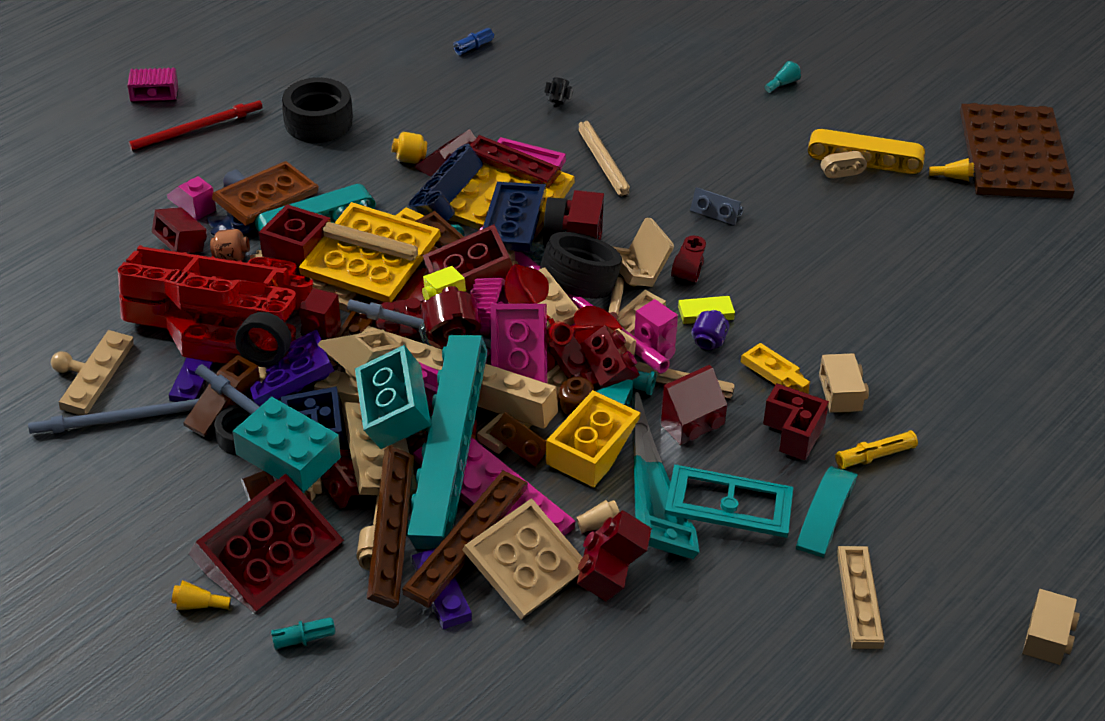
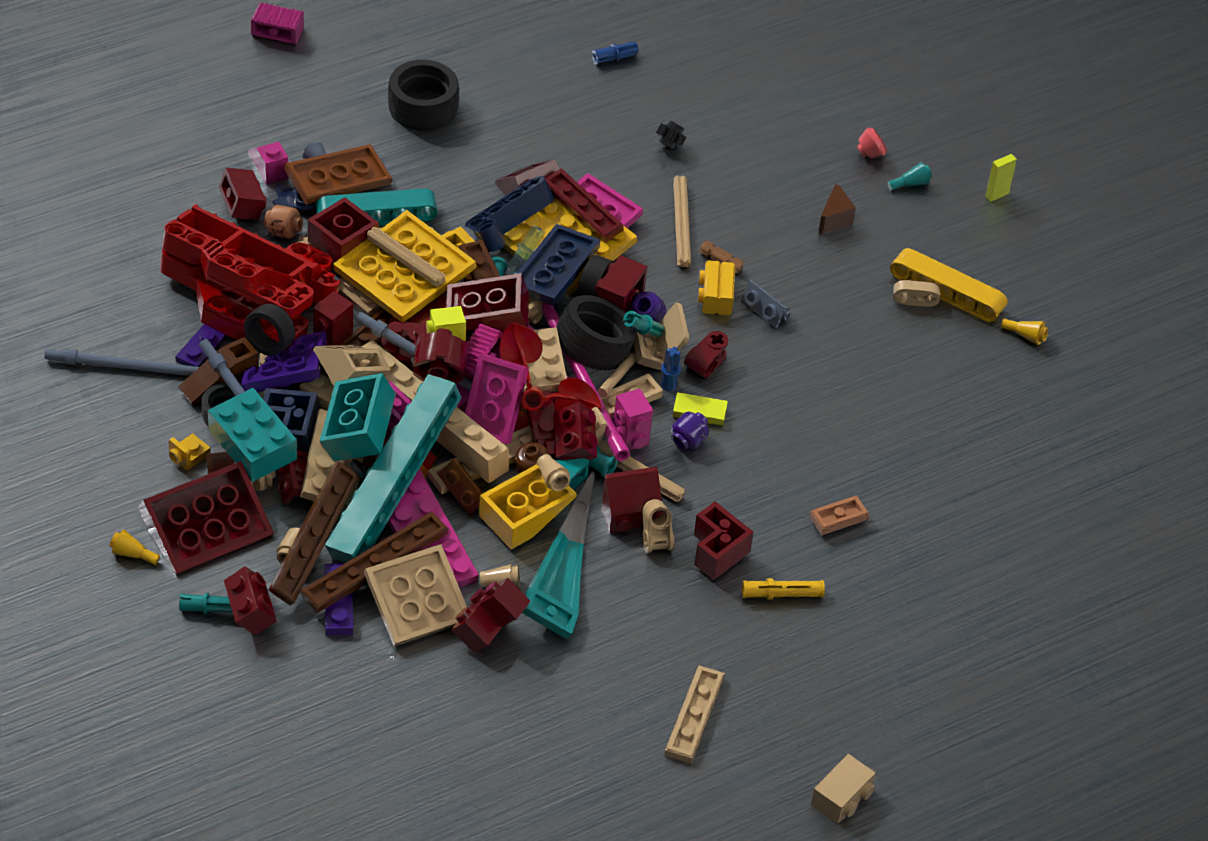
camera: 15 degrees right, 5 degrees up
tan plate [51,330,134,415] -> none
red bar [128,100,263,150] -> none
yellow head [392,132,427,164] -> none
teal door [664,464,793,538] -> none
yellow hinge [741,343,810,394] -> none
teal slope [796,466,858,558] -> none
tan brick [819,353,869,413] -> none
reddish brown plate [960,103,1075,199] -> none
none -> yellow bracket [168,433,211,471]
none -> dark red brick [223,566,277,635]
none -> black piece [349,459,368,480]
none -> clear light blue axle [508,226,545,272]
none -> tan cone [537,454,570,491]
none -> teal axle [623,311,665,337]
none -> dark purple head [631,291,666,323]
none -> tan piece [643,499,674,554]
none -> blue axle [661,347,681,391]
none -> yellow brick [698,261,735,316]
none -> medium nougat axle [700,240,744,274]
none -> nougat plate [809,495,869,535]
none -> reddish brown slope [818,184,856,234]
none -> coral cone [857,128,887,159]
none -> neon yellow tile [985,154,1017,202]

